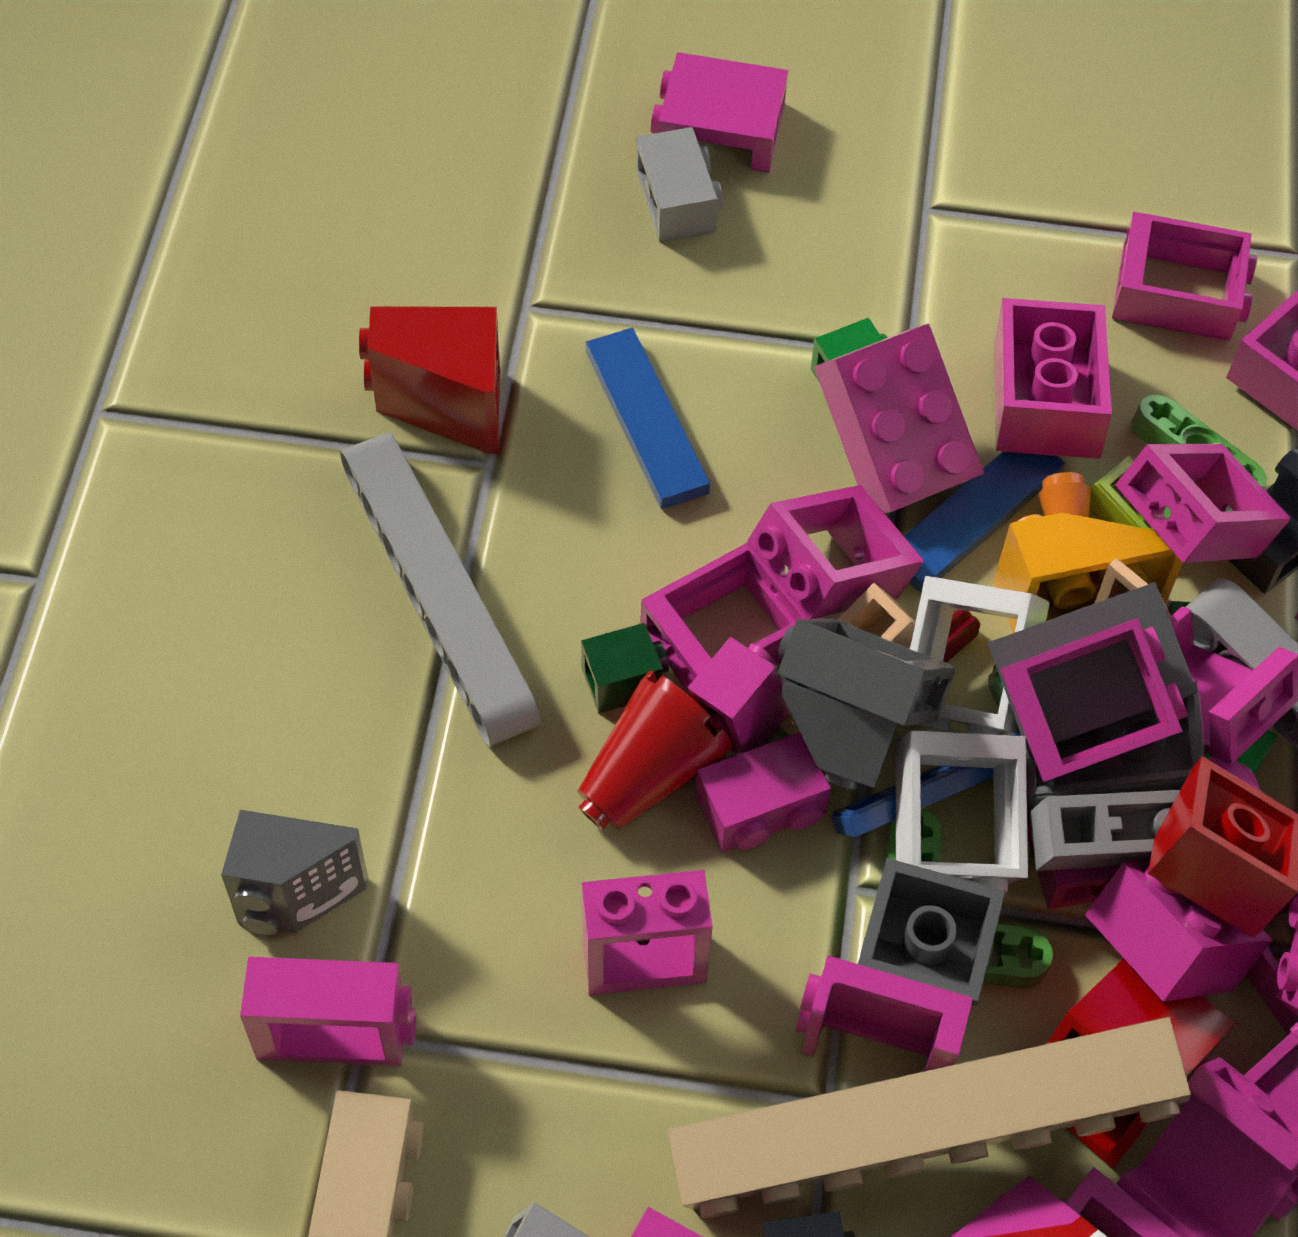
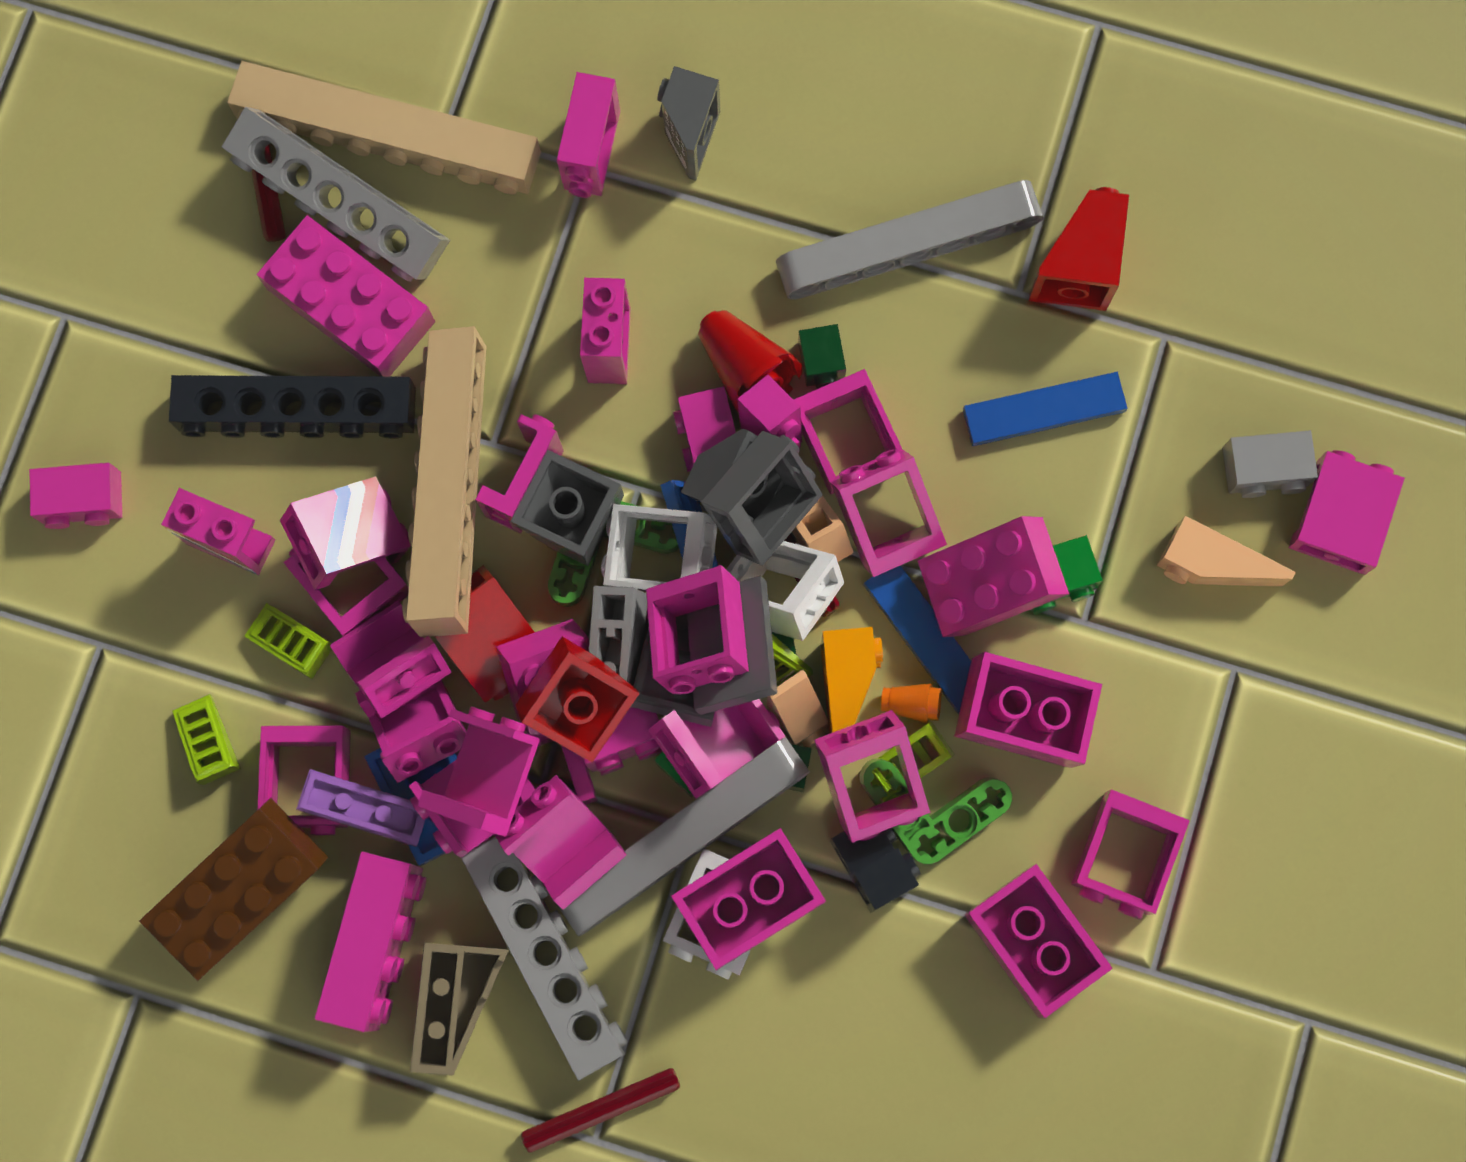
camera: 105 degrees right, 20 degrees up
none -> light nougat slope [1157,516,1296,587]

